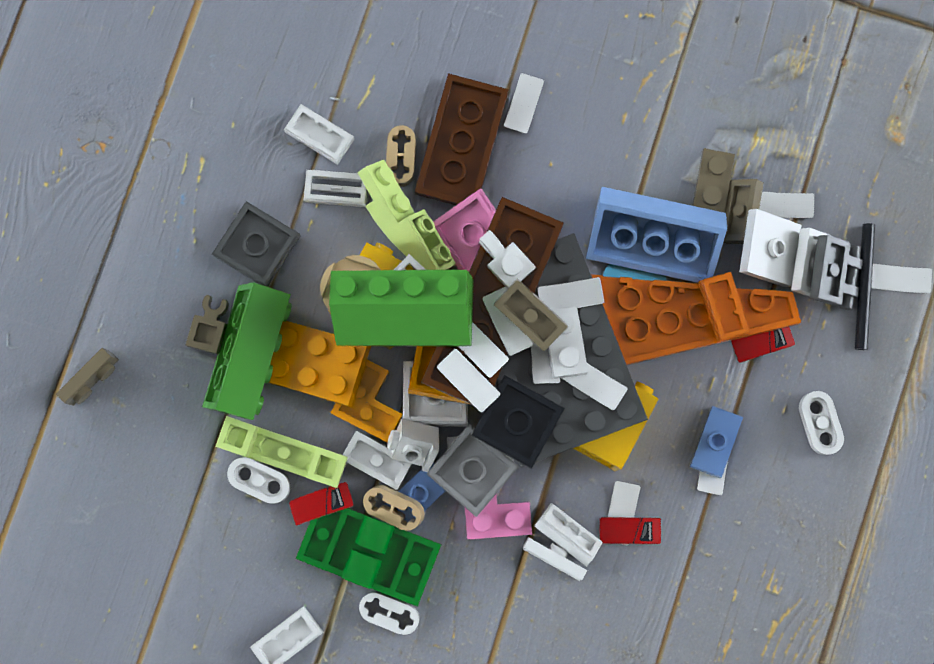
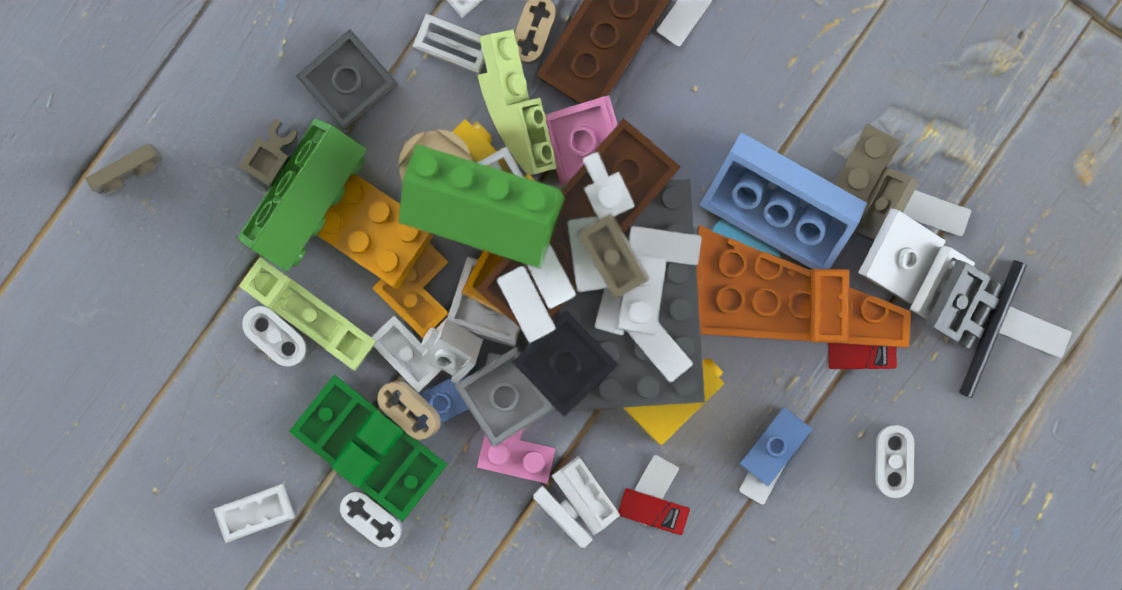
camera: 15 degrees right, 5 degrees up
red sticker [289,482,354,525] -> none

